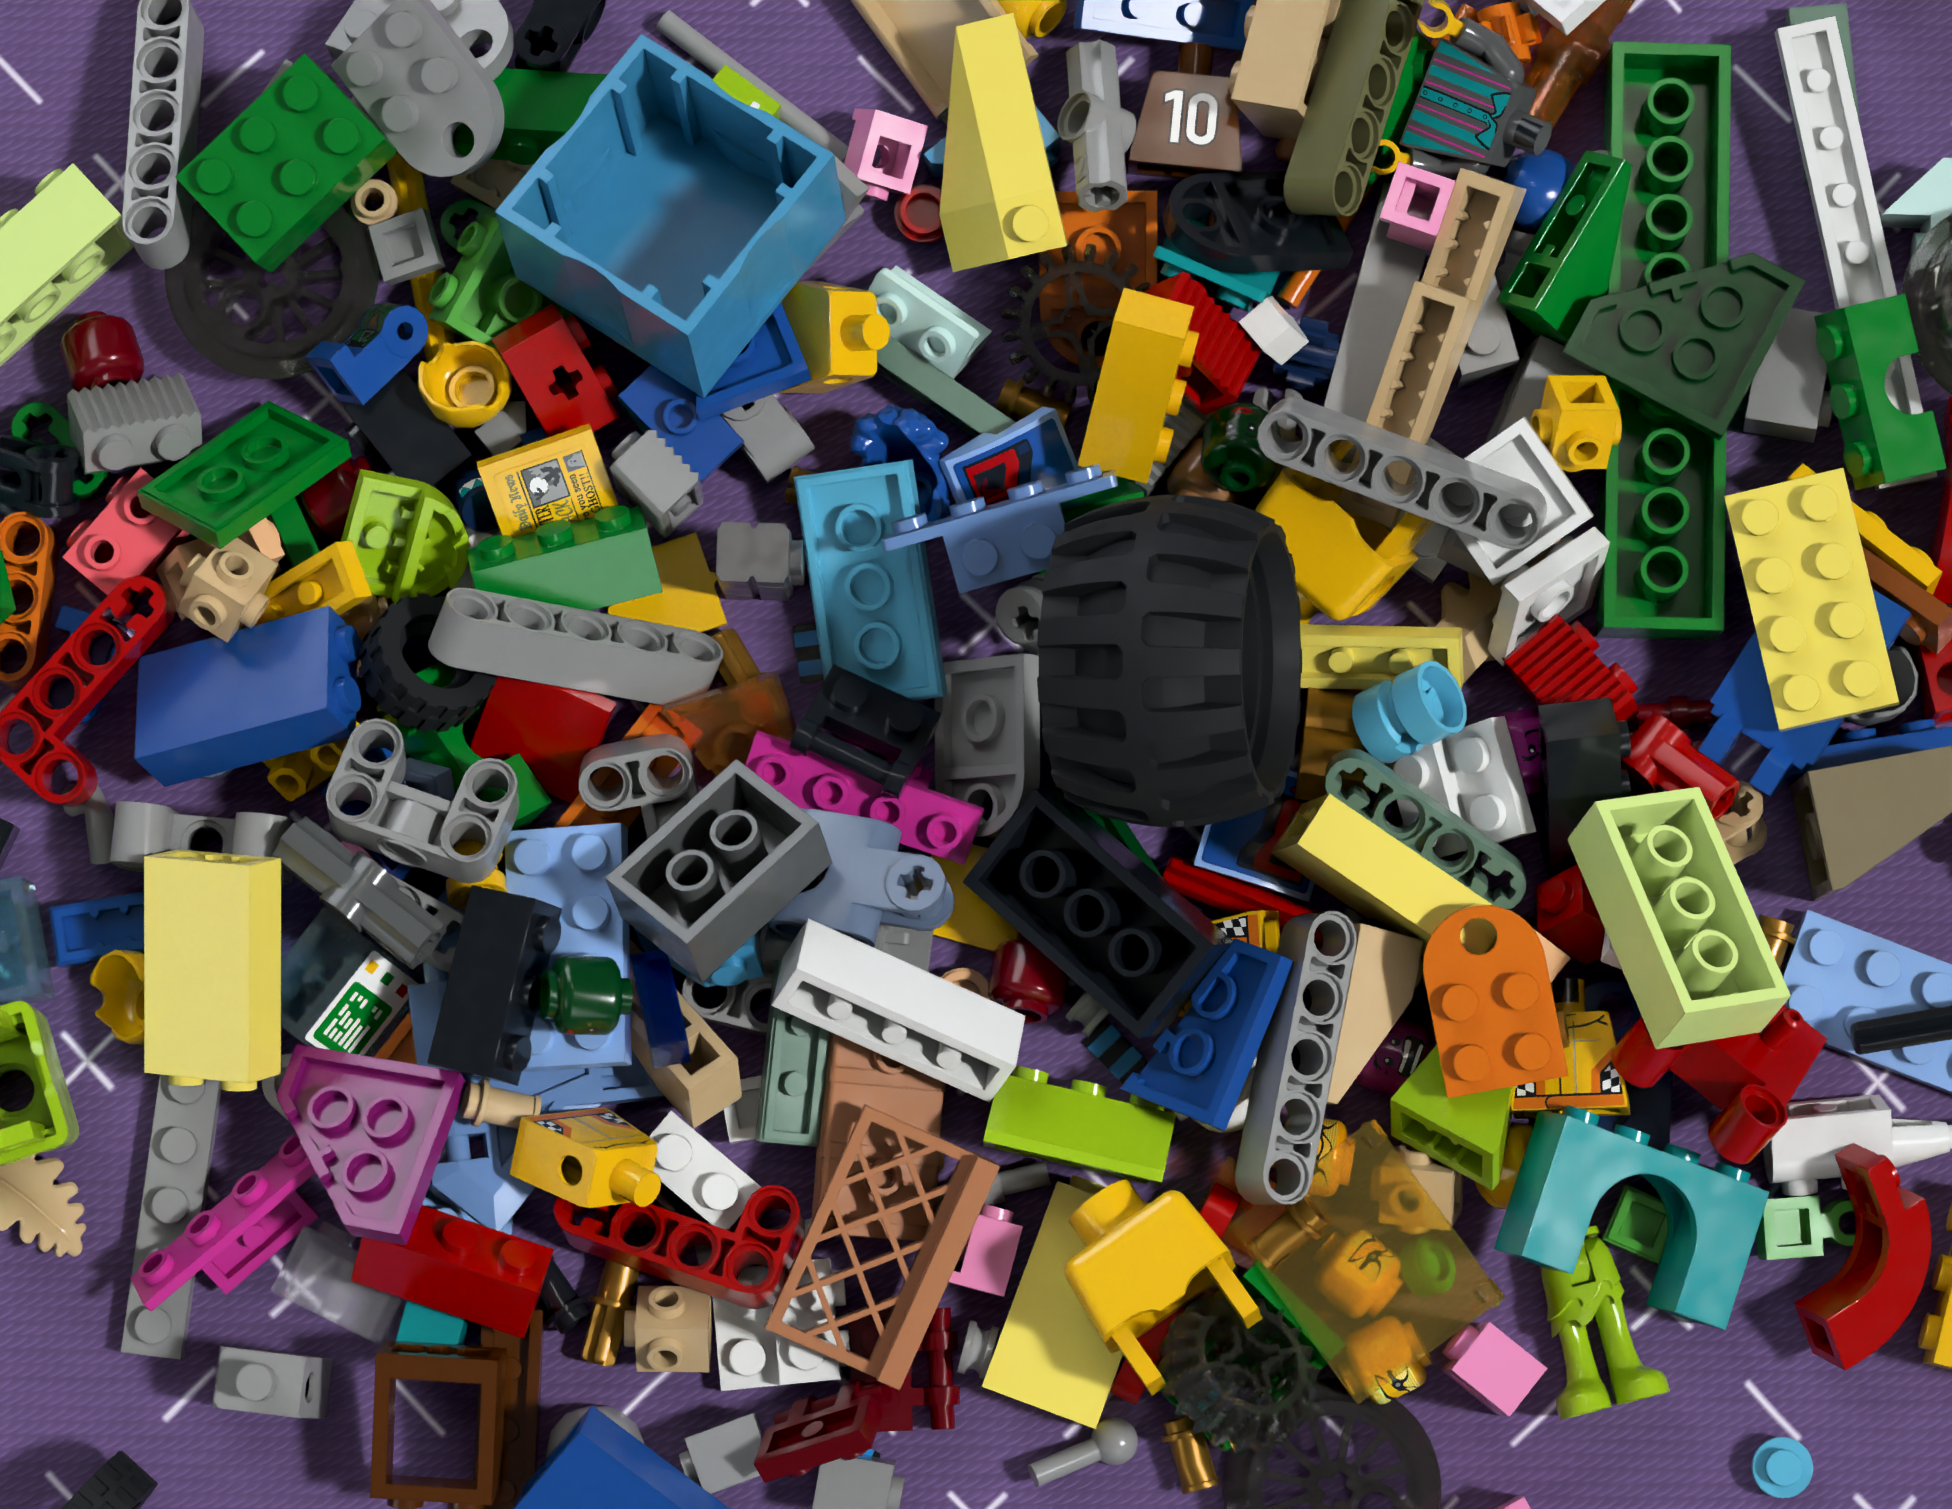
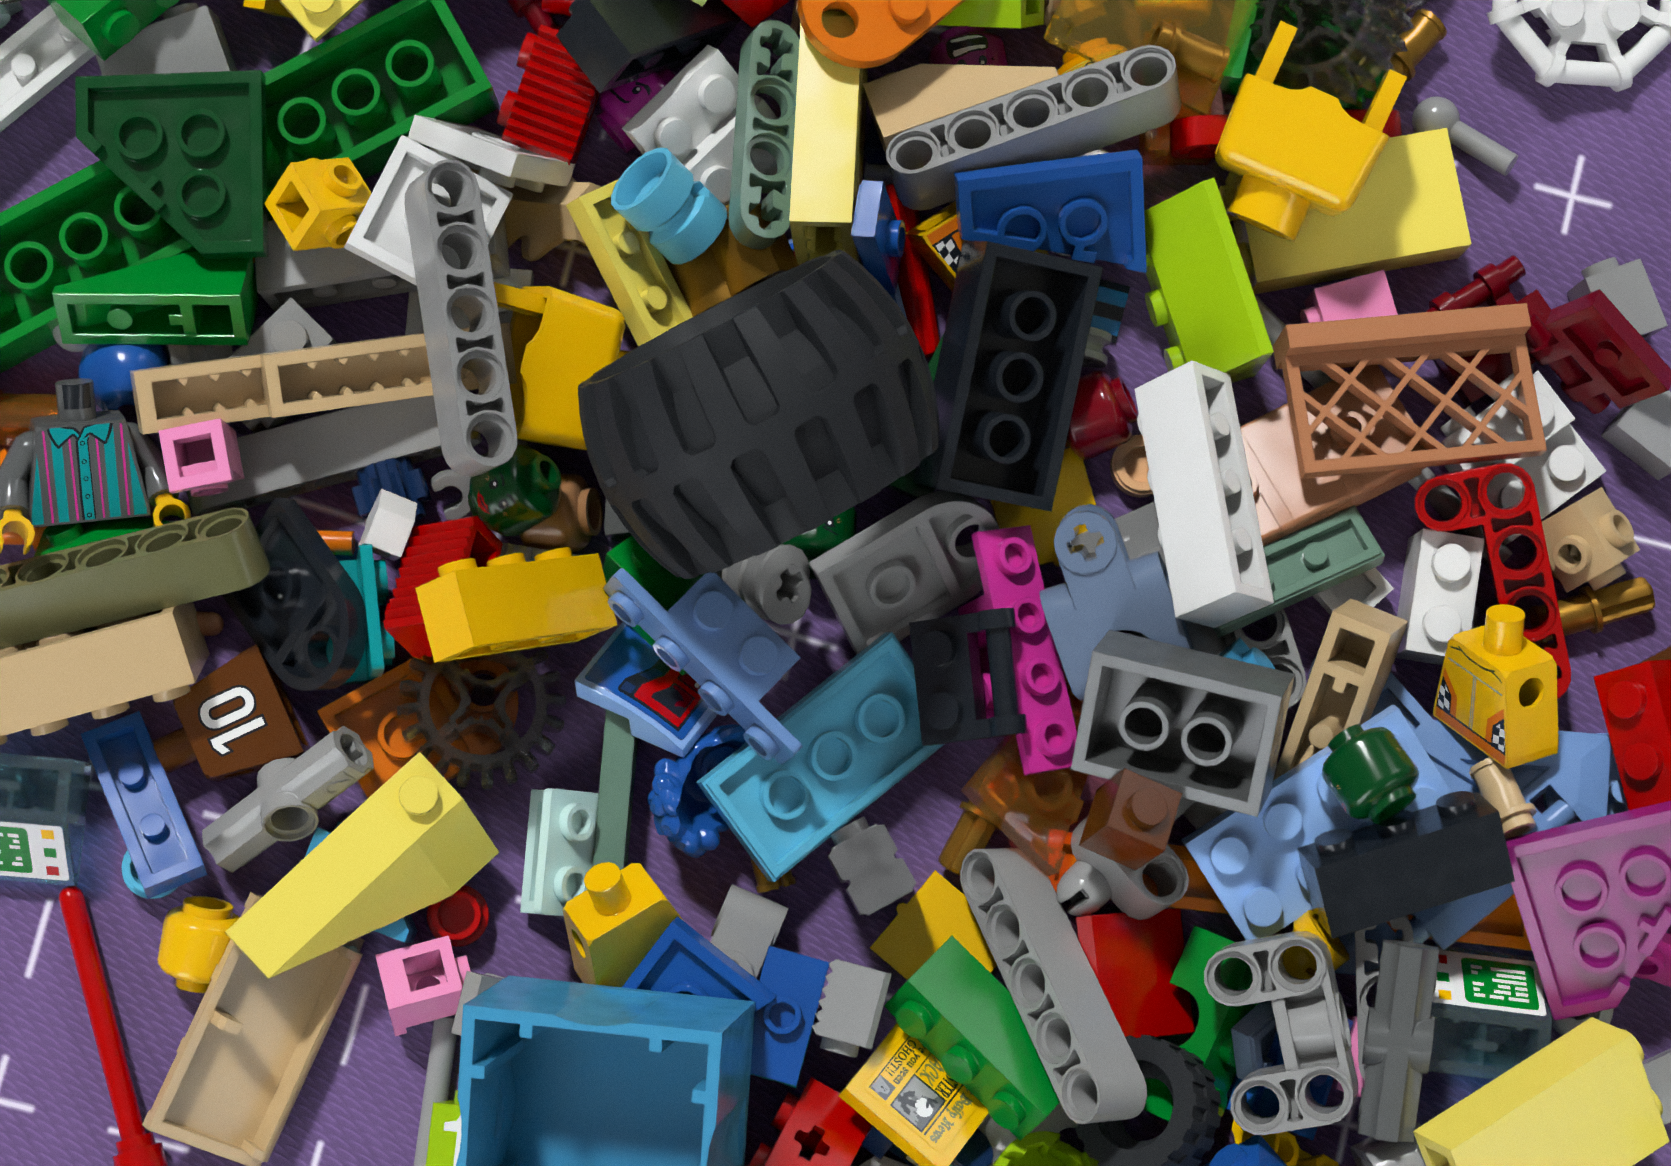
camera: 125 degrees left, 0 degrees up
black pin [538,1255,590,1334] -> none
clear blue piece [629,949,691,1069] -> none
sticker [793,623,824,684] -> none
light grey bush [957,1320,999,1379] -> none
pearl gold pin [995,378,1073,428] -> none
none -> blue plate [851,180,906,294]
none -> light grey hinge [1057,861,1112,917]
none -> reddish brown brick [1079,768,1182,871]

